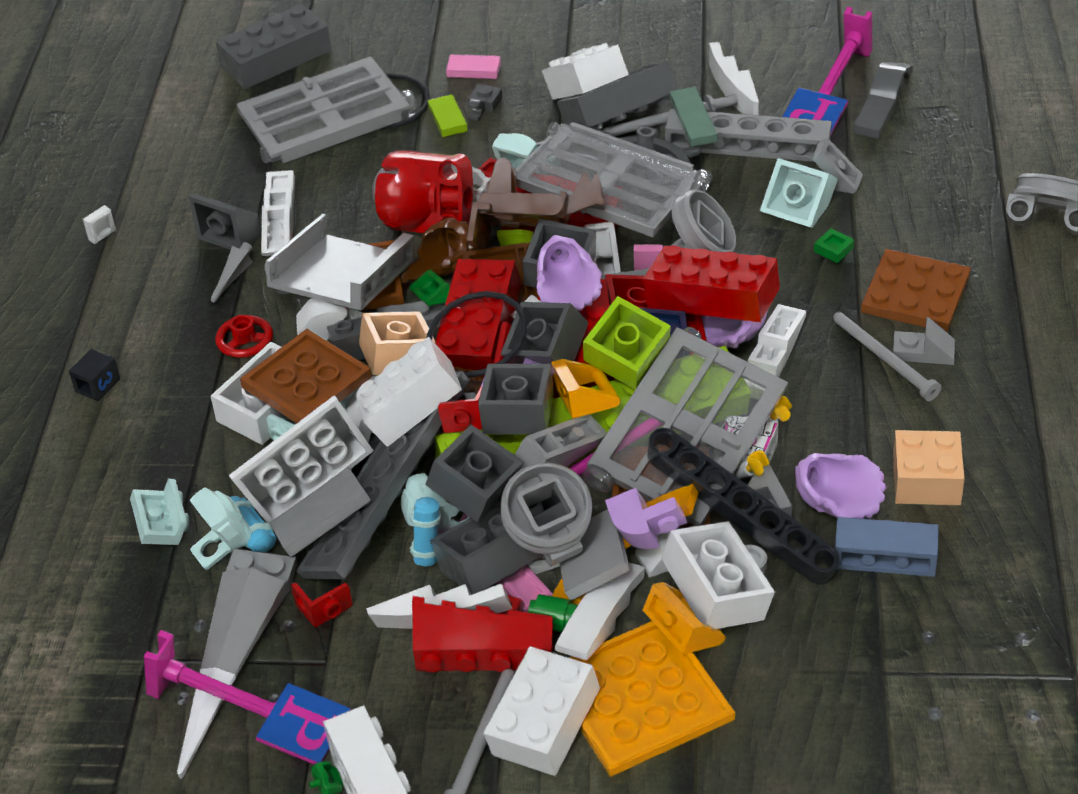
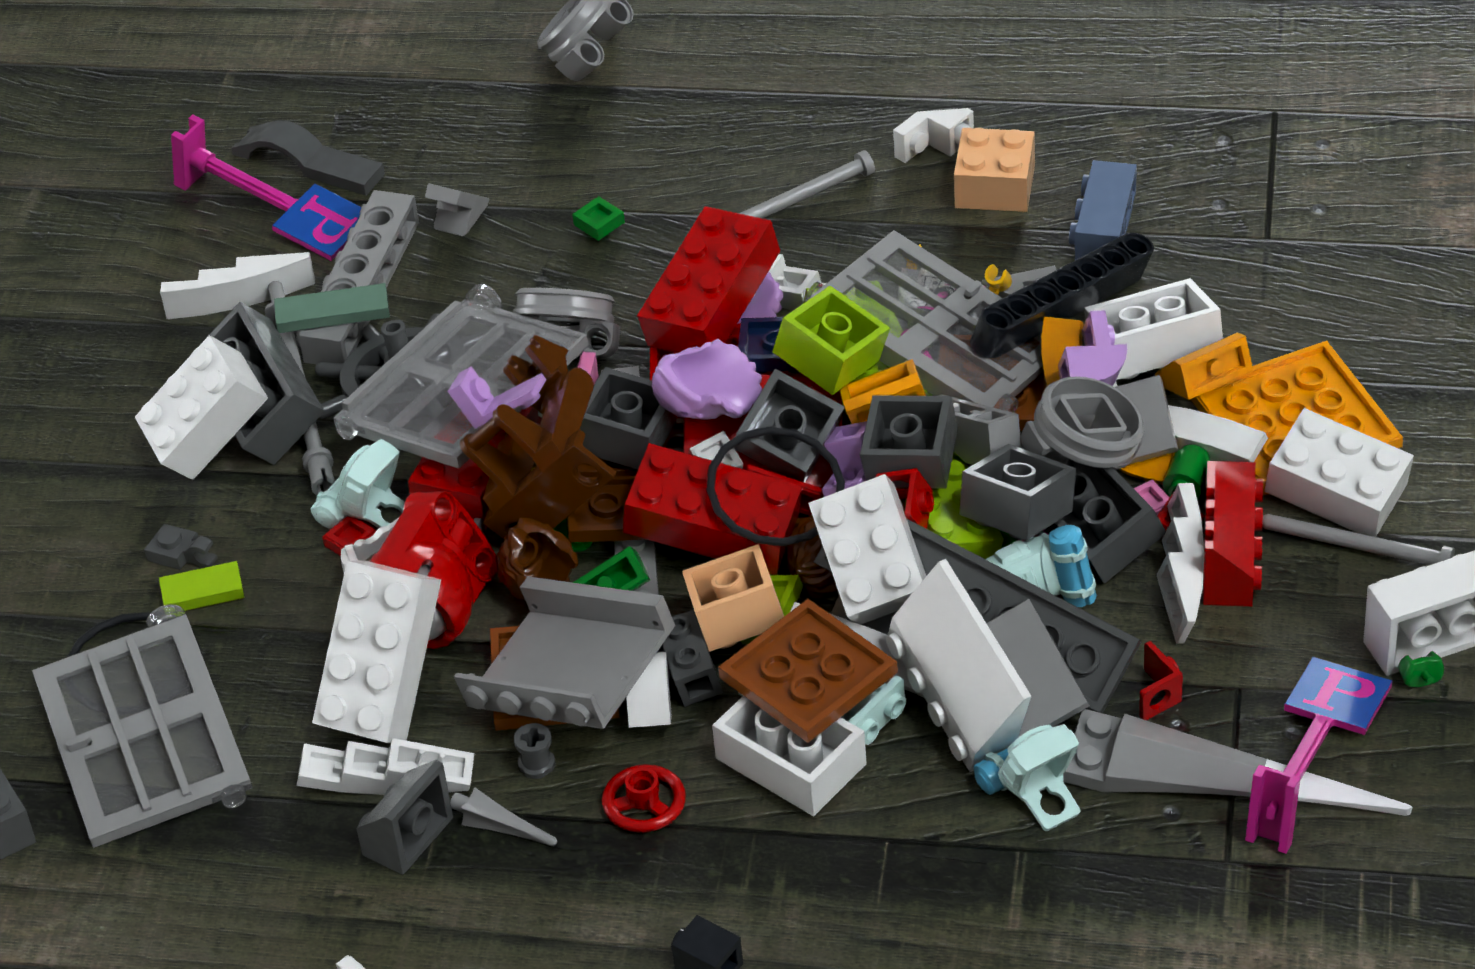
camera: 85 degrees left, 0 degrees up
light aqua bracket [130,479,189,545] -> none
bright pink tile [446,55,501,79] -> none
light aqua slope [760,158,838,228] -> none
lavender piece [795,453,887,519] -> none
dark orange plate [861,249,971,333] -> none
light grey slope [893,317,955,365] -> none
none -> white brick [312,561,441,743]
none -> lavender bracket [447,366,546,429]
none -> white slope [893,108,974,163]

